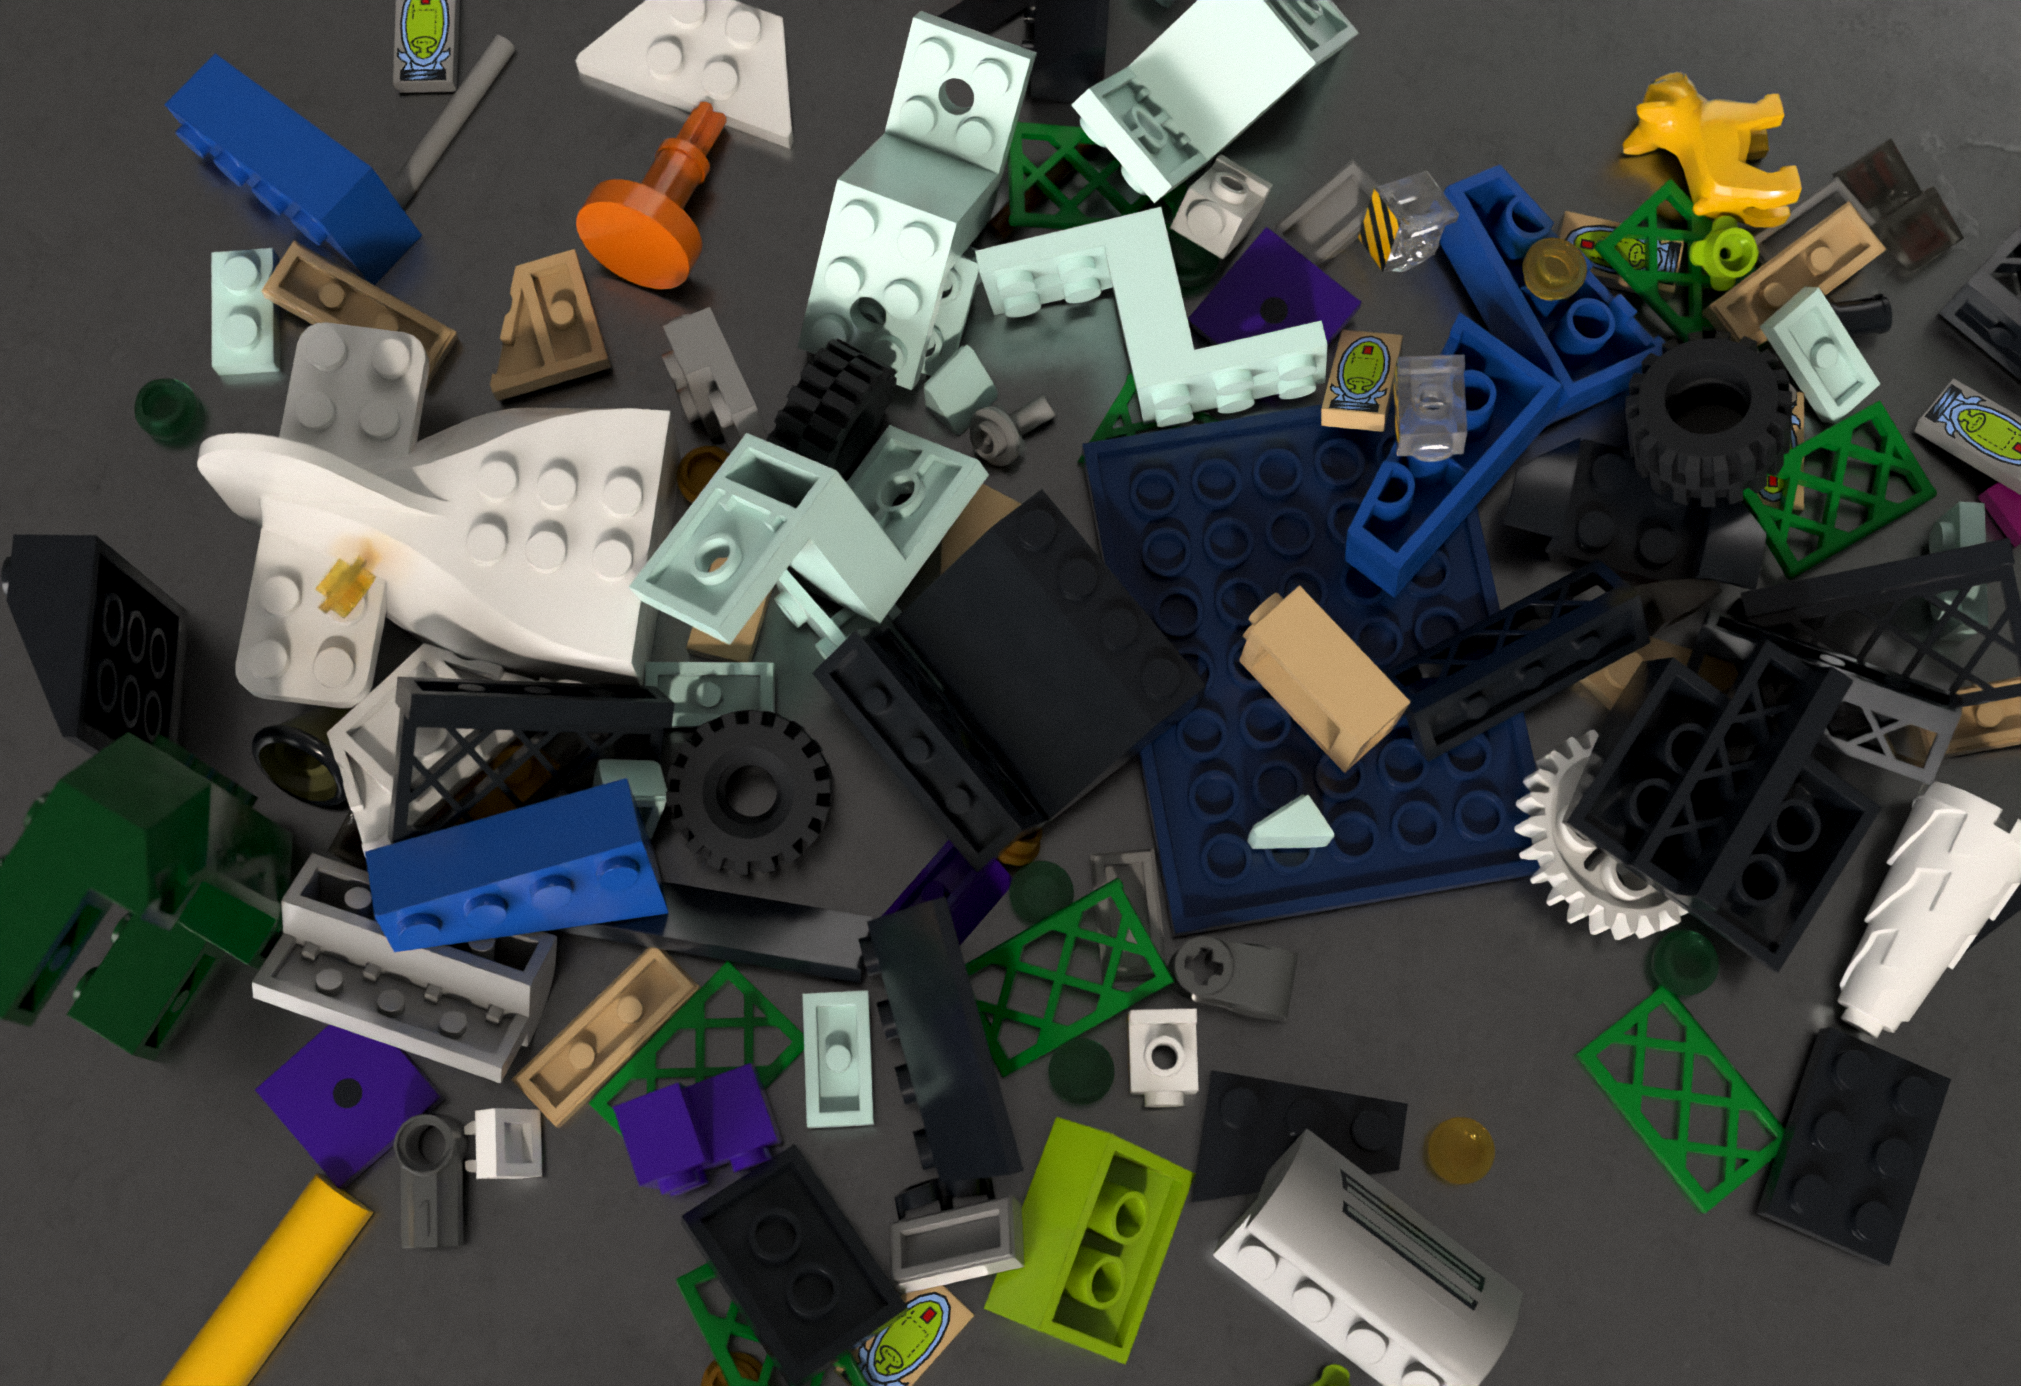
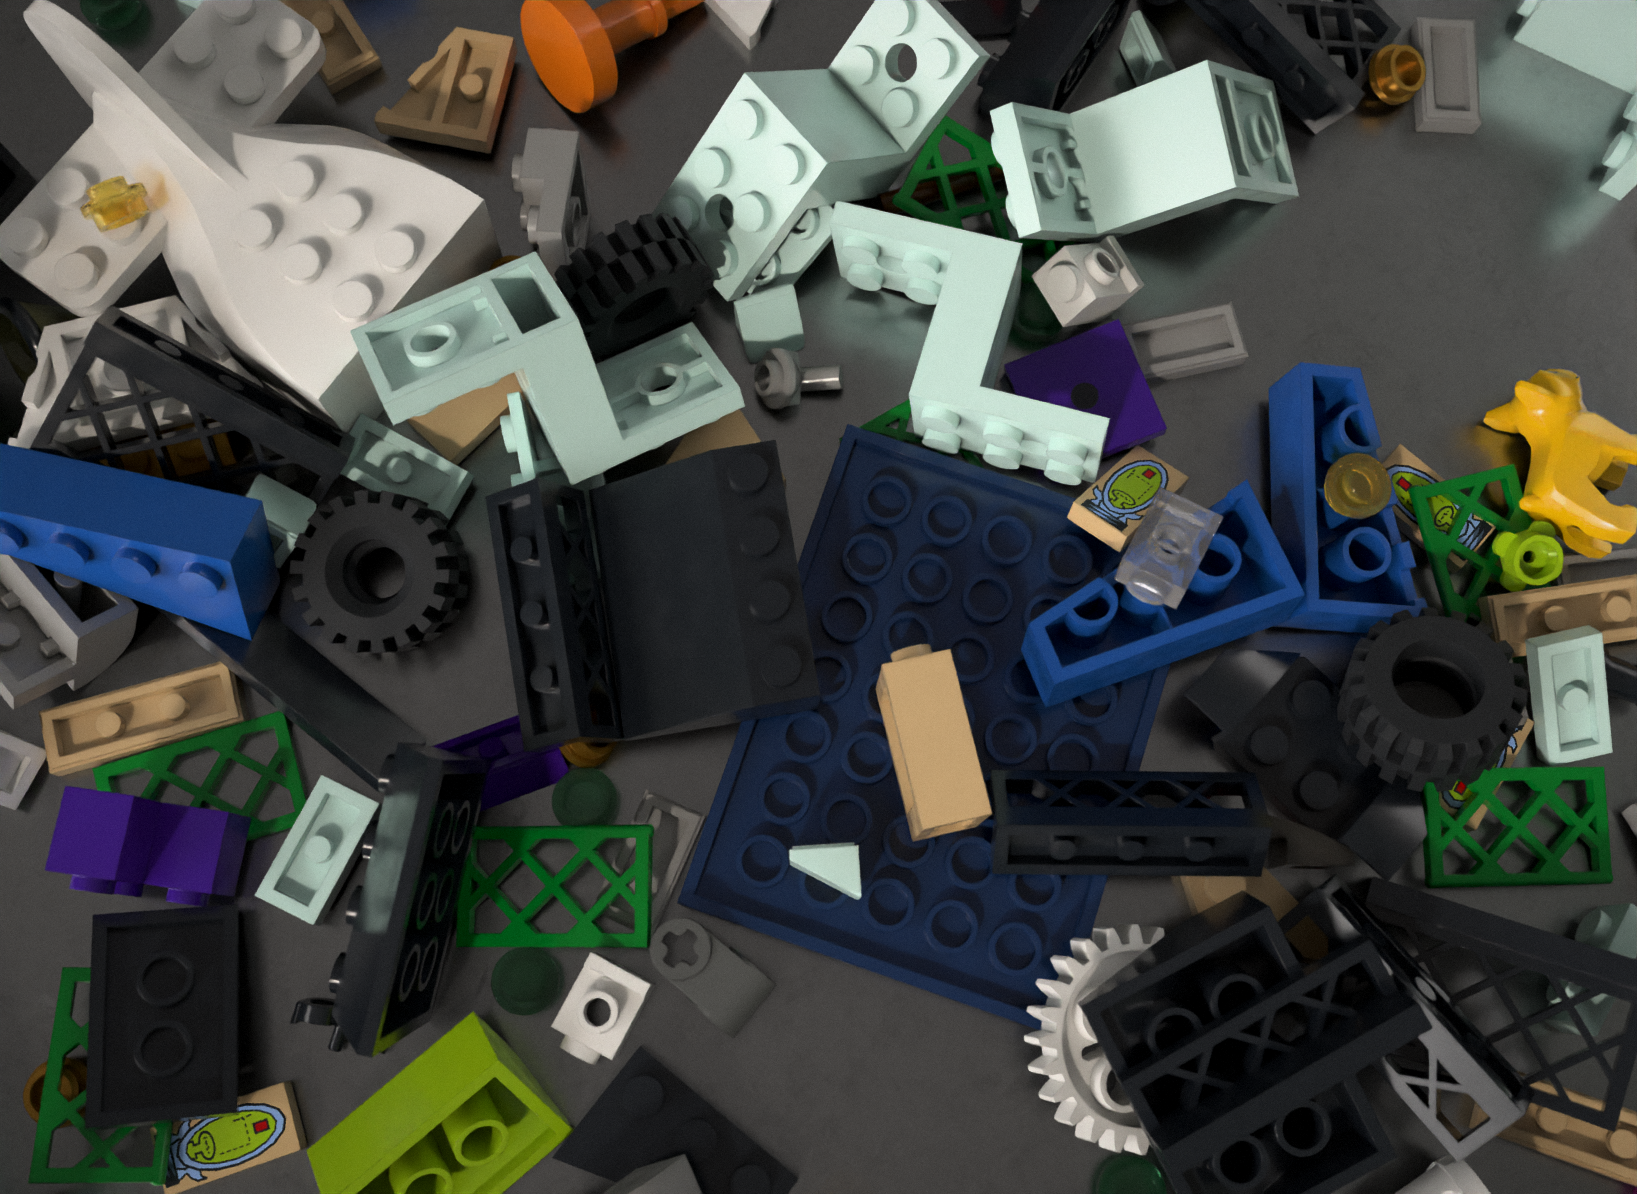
camera: 25 degrees right, 0 degrees up
light grey tile [890,1195,1025,1294] -> none
clear brick [1358,170,1459,272] -> none

